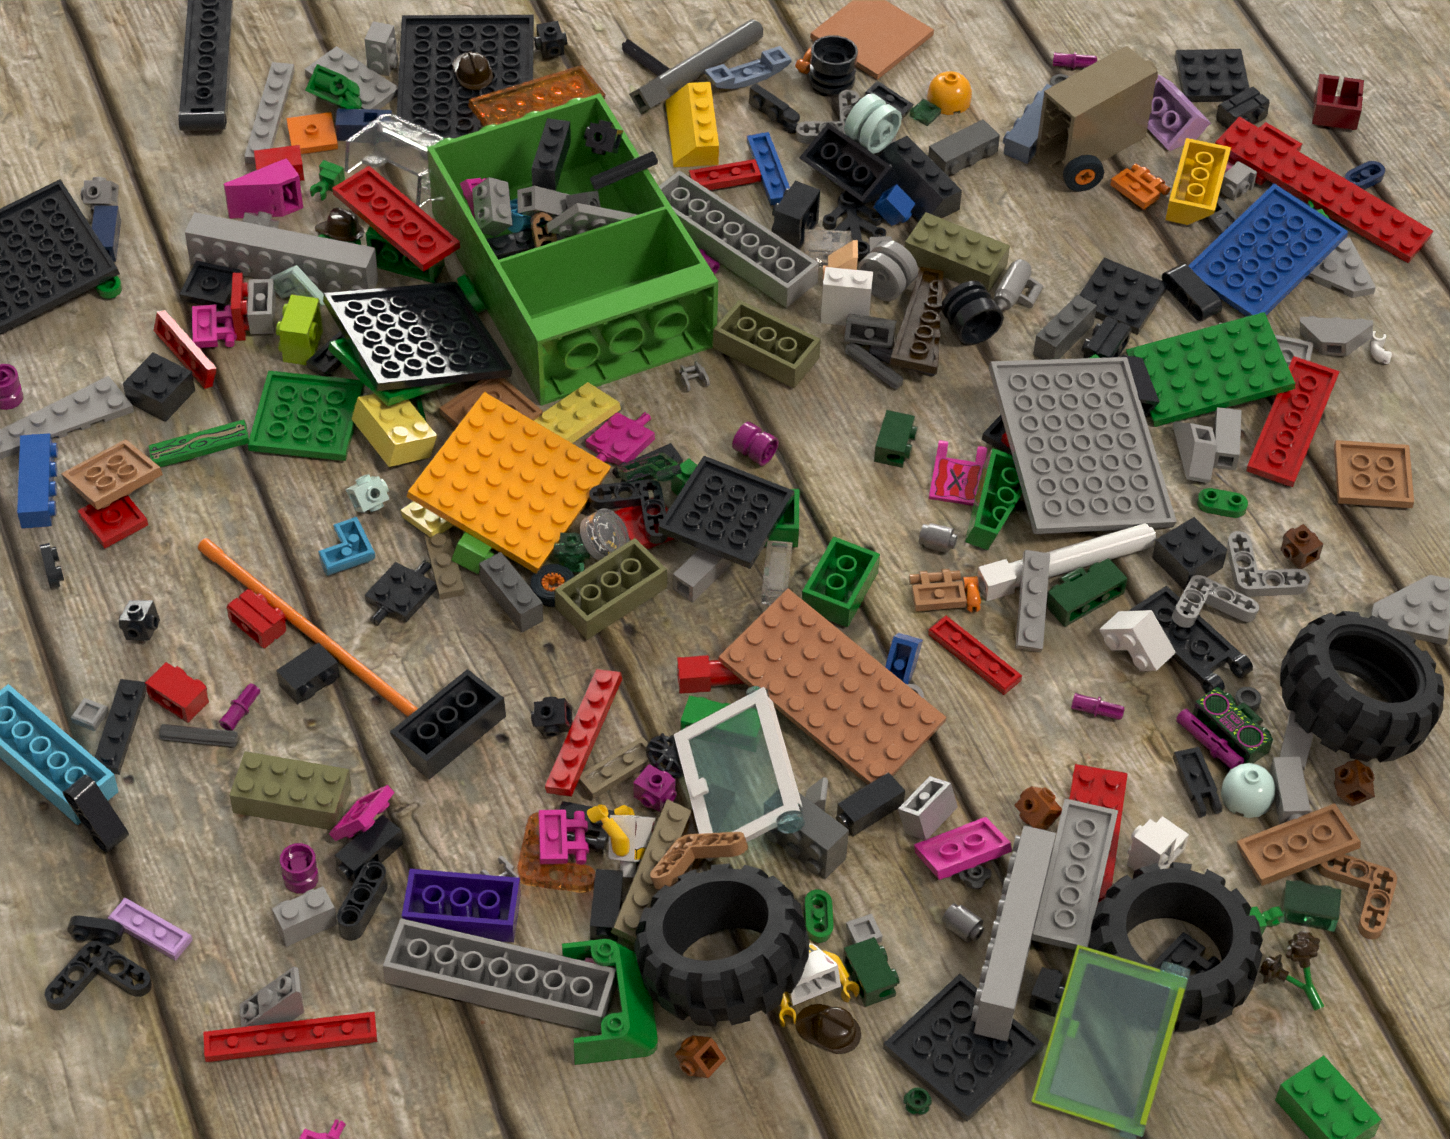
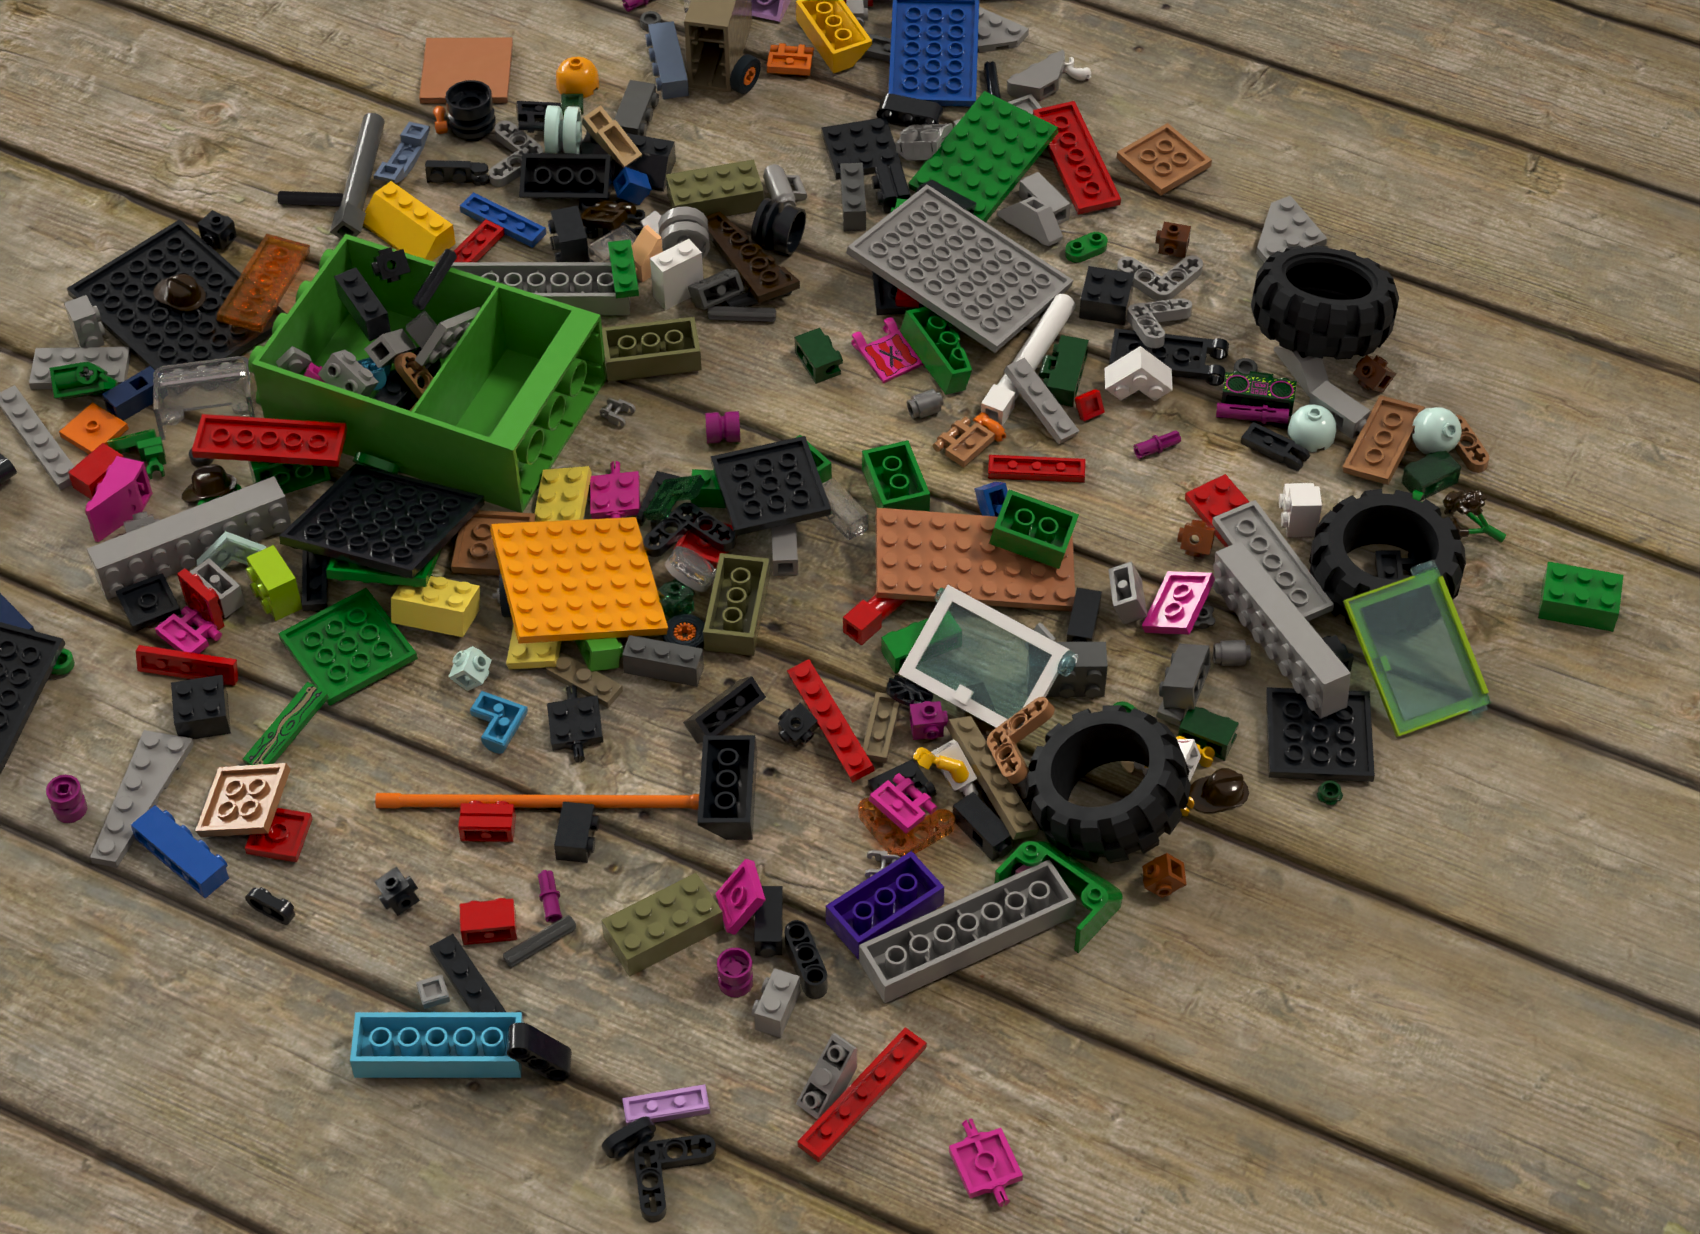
camera: 40 degrees left, 0 degrees up
none -> green plate [107,429,157,454]
none -> light grey plate [276,346,312,374]
none -> dark brown plate [581,200,636,230]
none -> tan slope [582,105,642,168]
none -> green plate [608,239,639,299]
none -> black brick [683,676,766,744]
none -> light grey slope [895,123,953,161]
none -> black axle [984,61,1001,99]
none -> green brick [989,489,1079,569]
none -> red tile [1075,389,1105,421]
none -> dark grey brick [1159,643,1211,710]
none -> light aqua cylinder [1412,407,1462,455]

